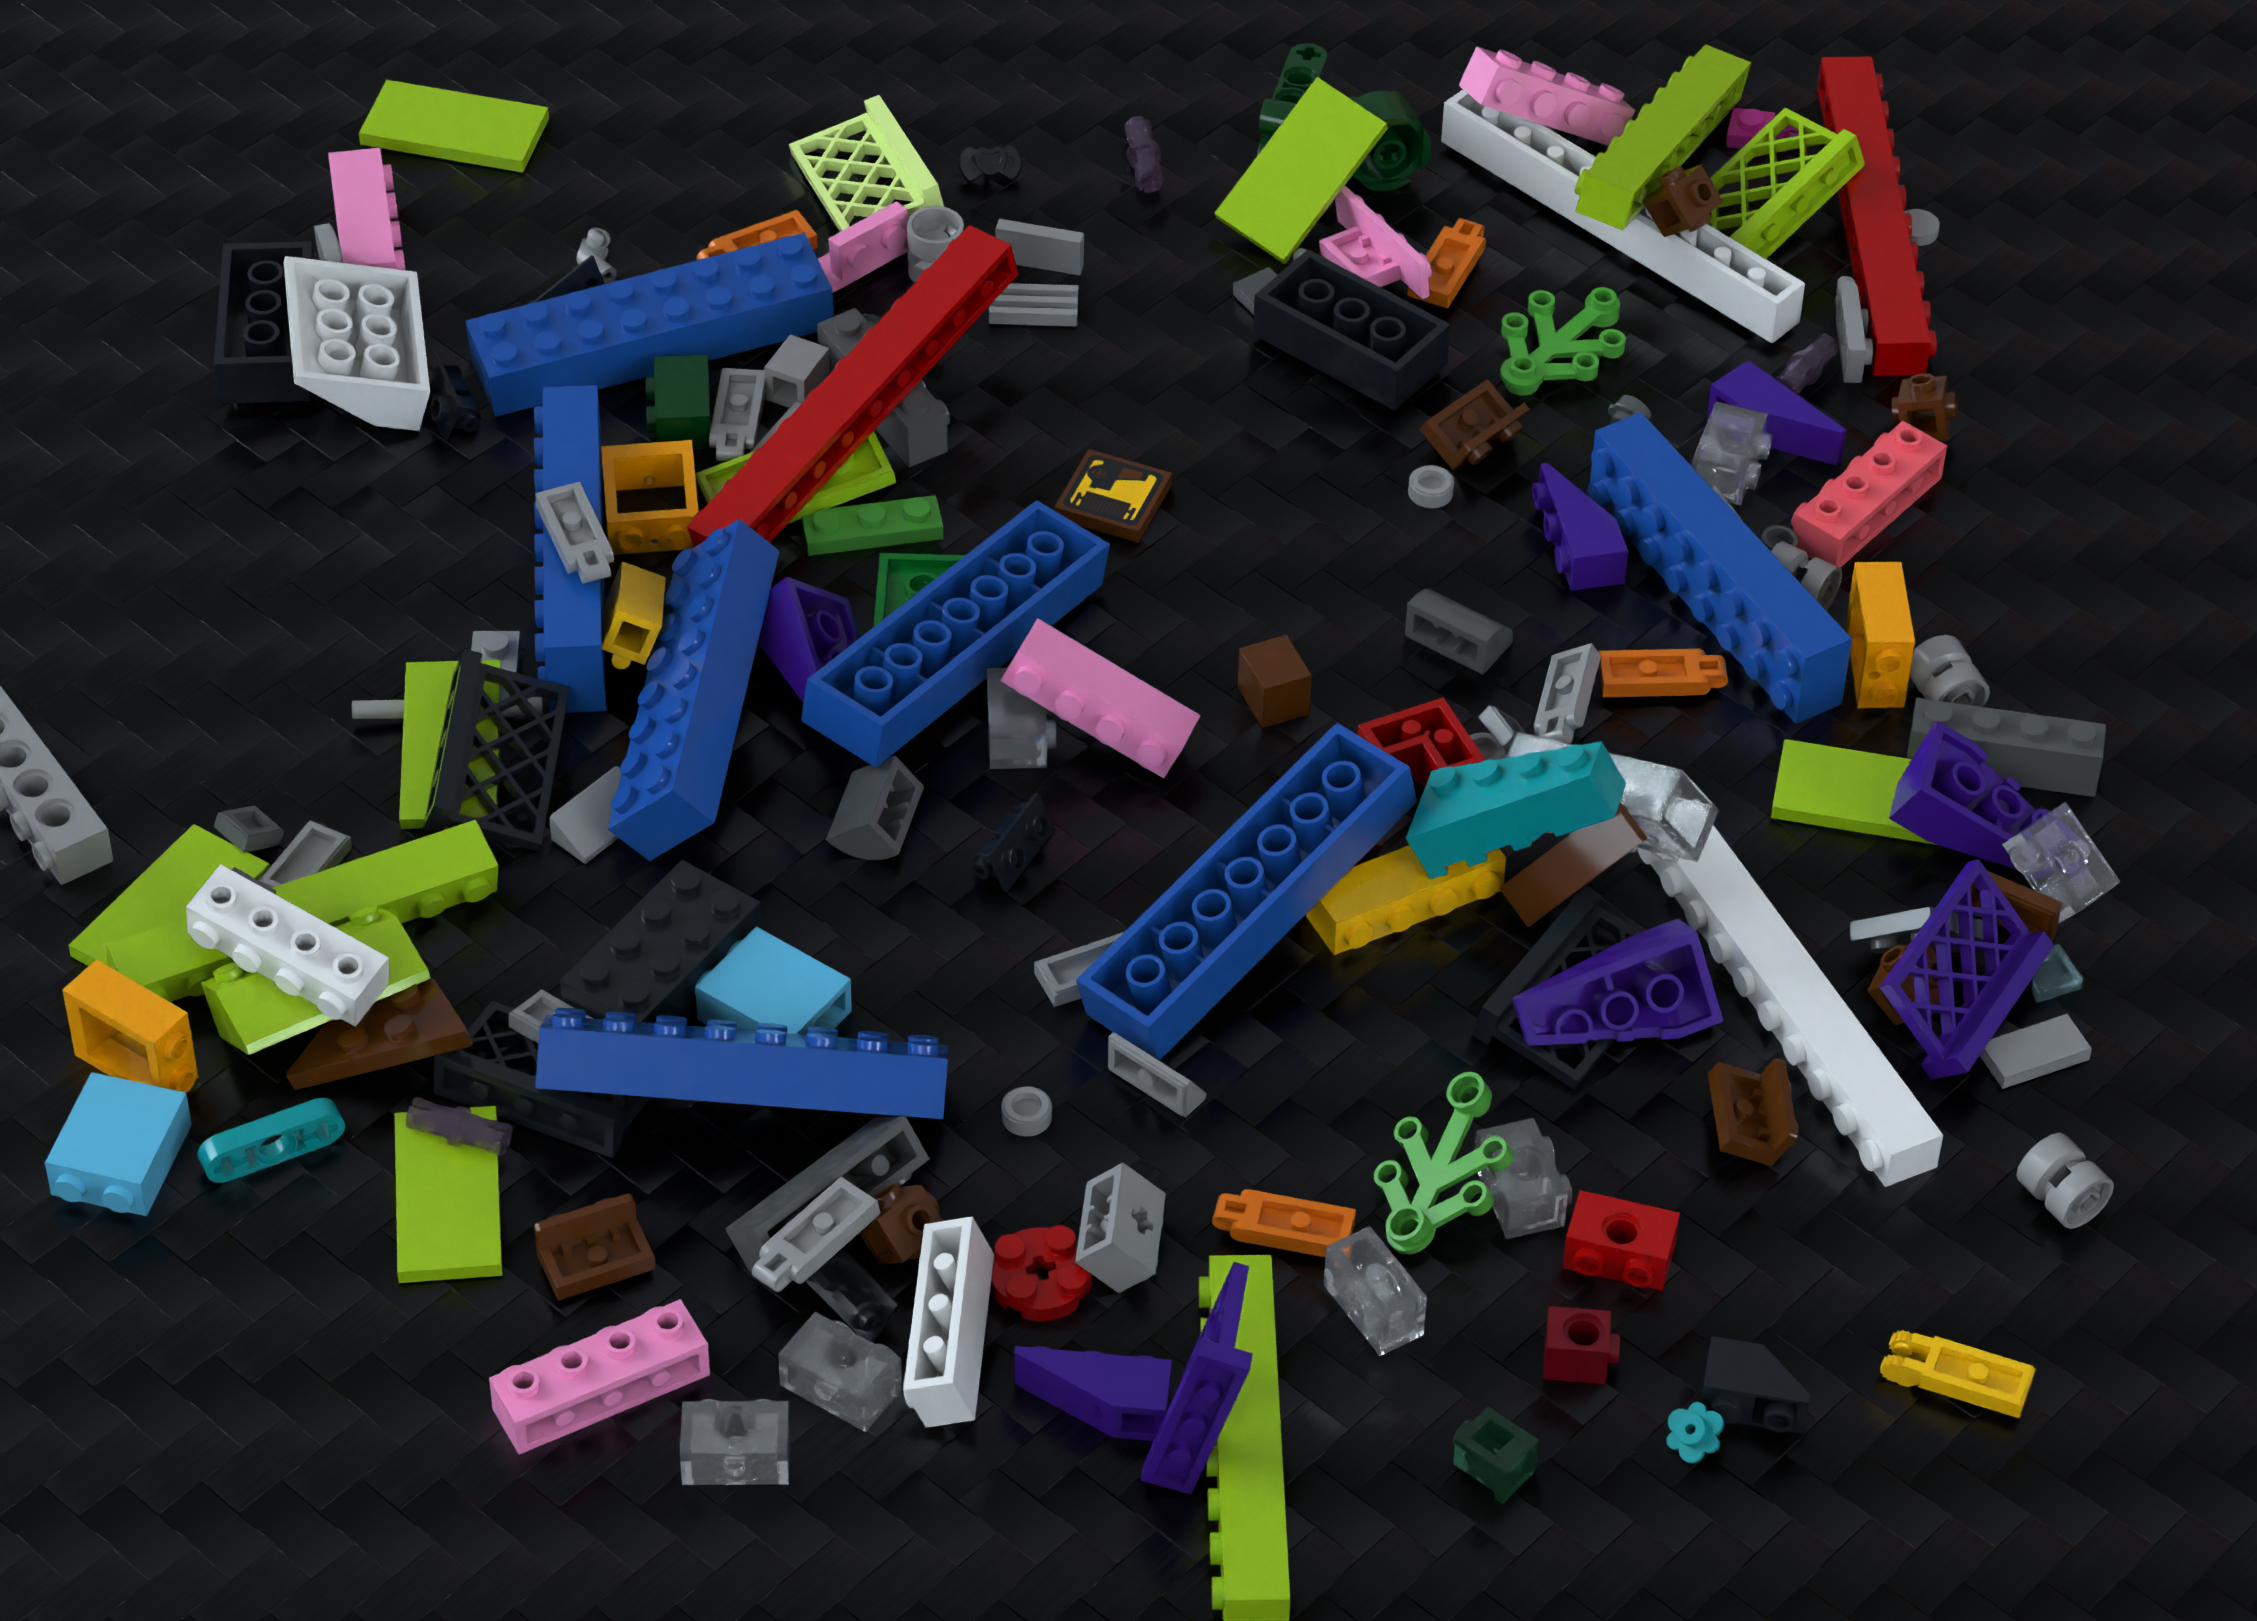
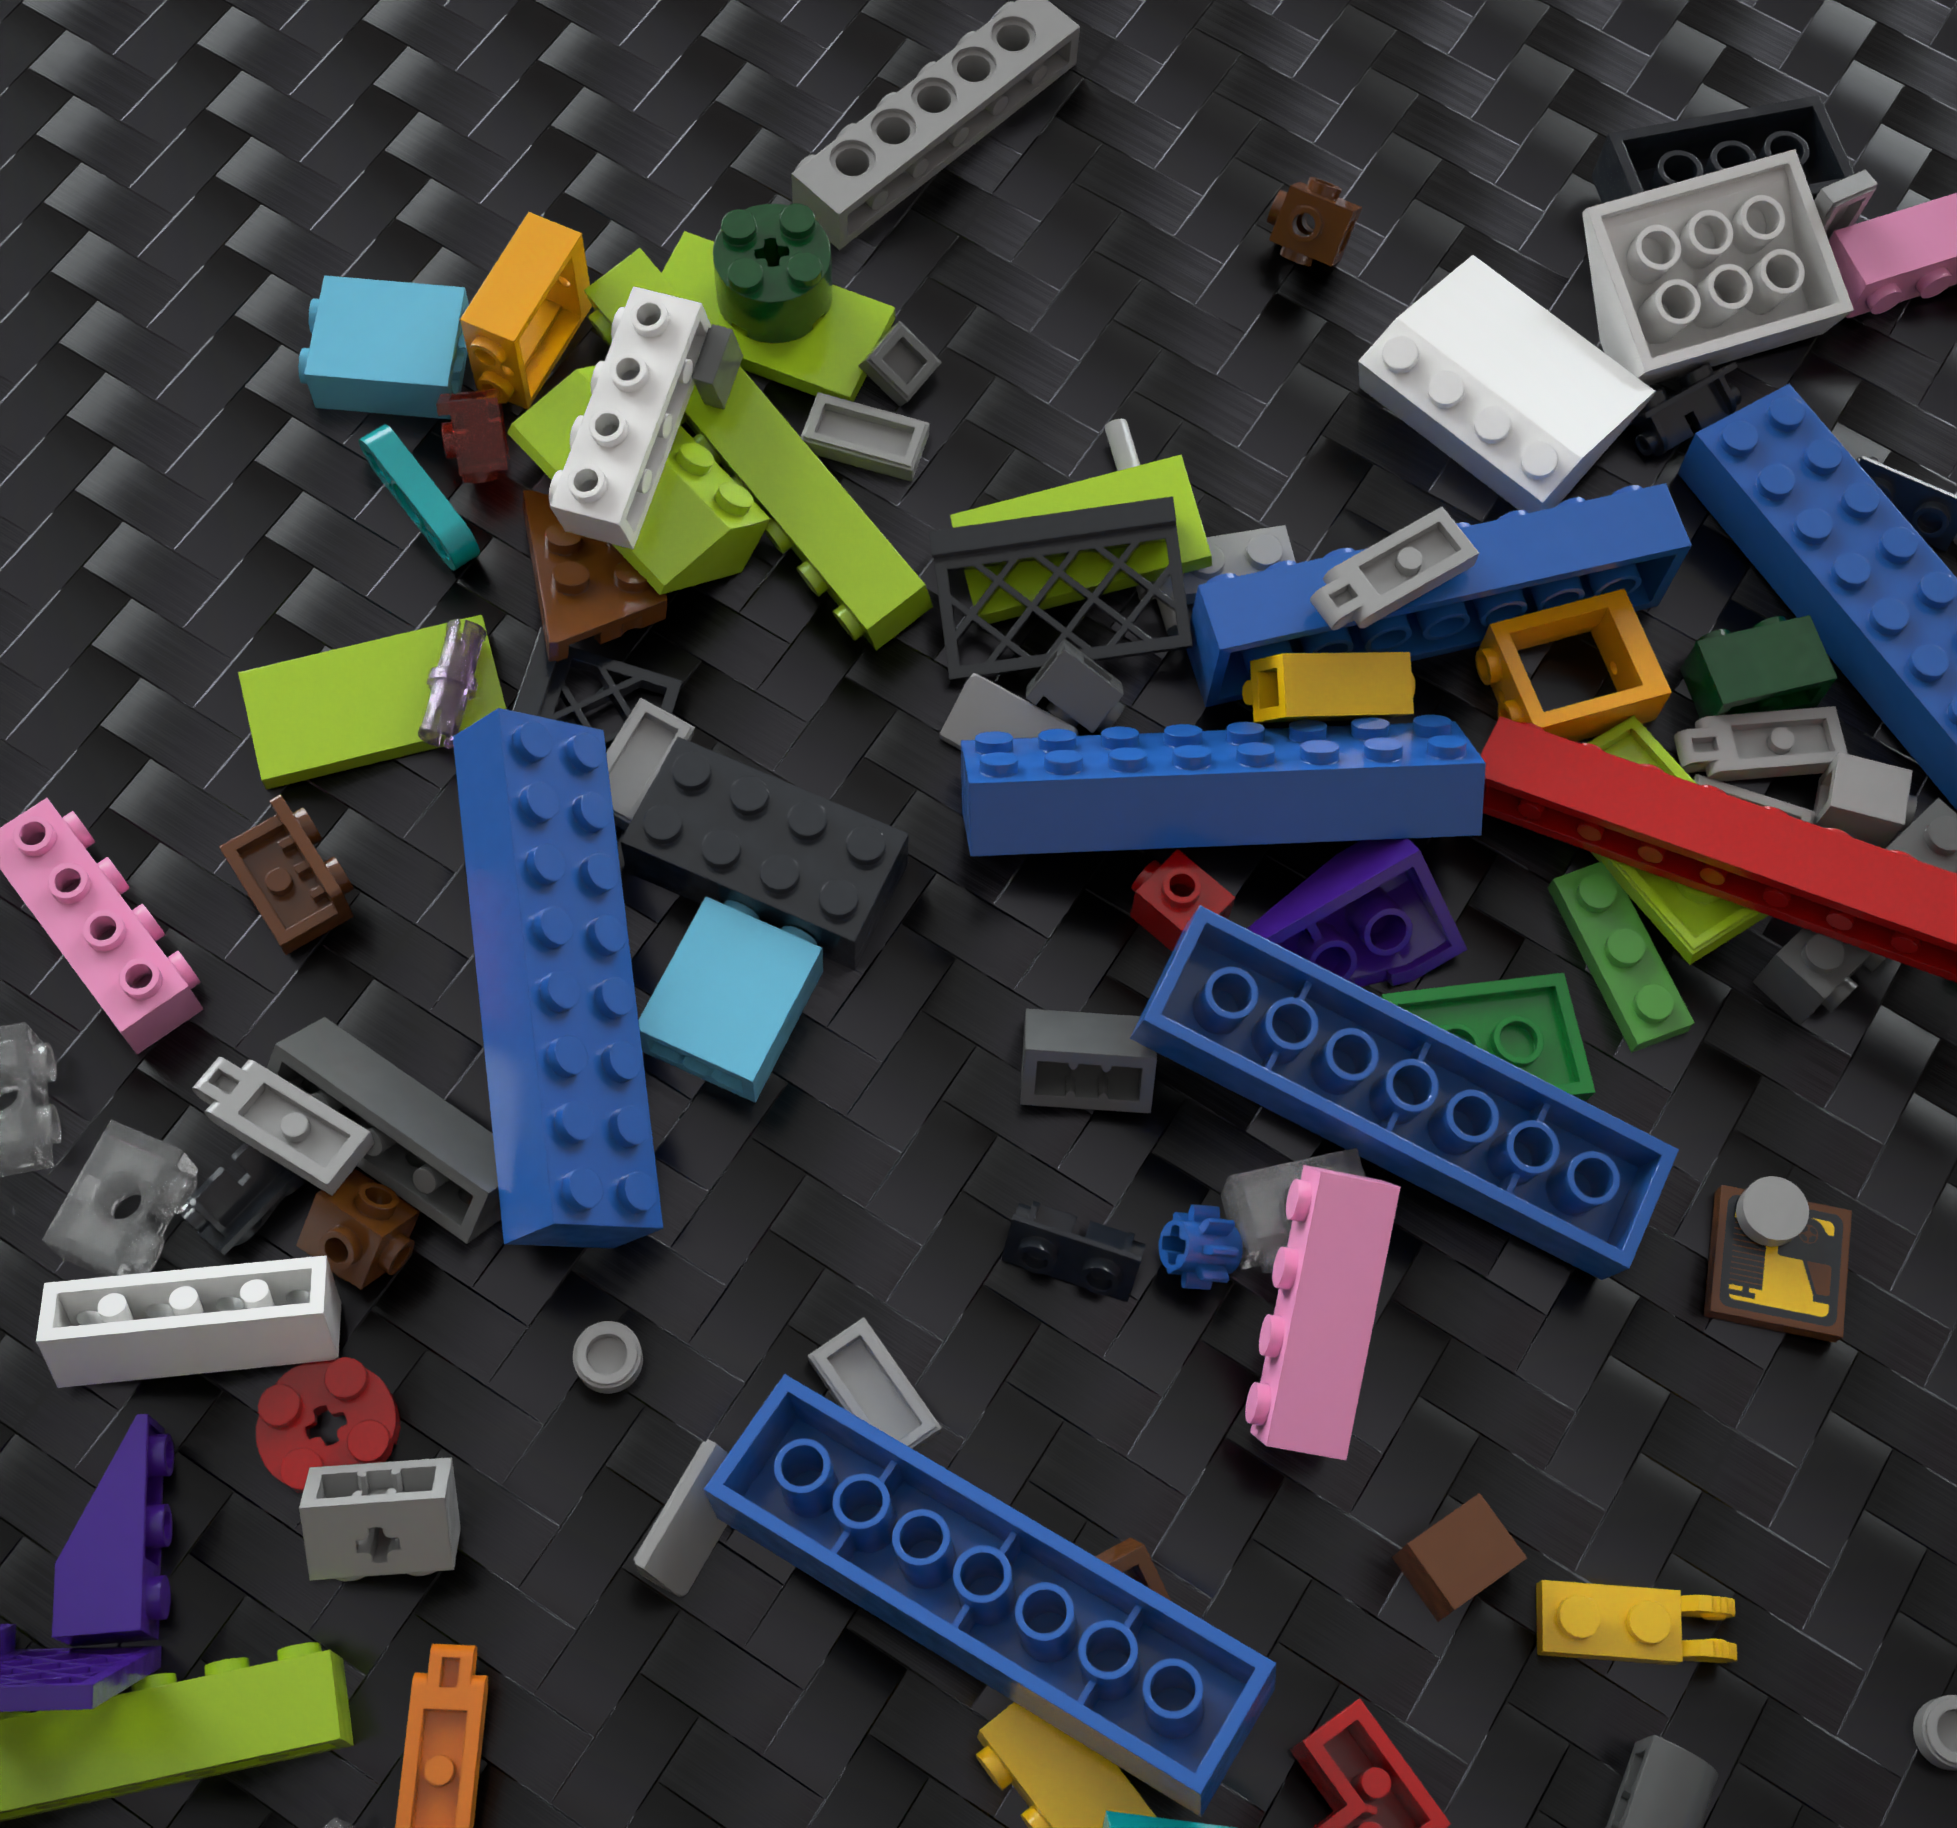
camera: 75 degrees right, 20 degrees up
none -> clear red brick [436,388,510,483]
none -> dark green brick [713,203,832,343]
none -> dark grey brick [1026,638,1125,734]
none -> red brick [1130,849,1236,952]
none -> blue gear [1159,1204,1243,1290]
none -> reddish brown brick [1267,177,1362,266]
none -> white slope [1358,255,1655,513]
none -> yellow hinge [1536,1580,1737,1665]
none -> light grey tile [1736,1176,1809,1247]

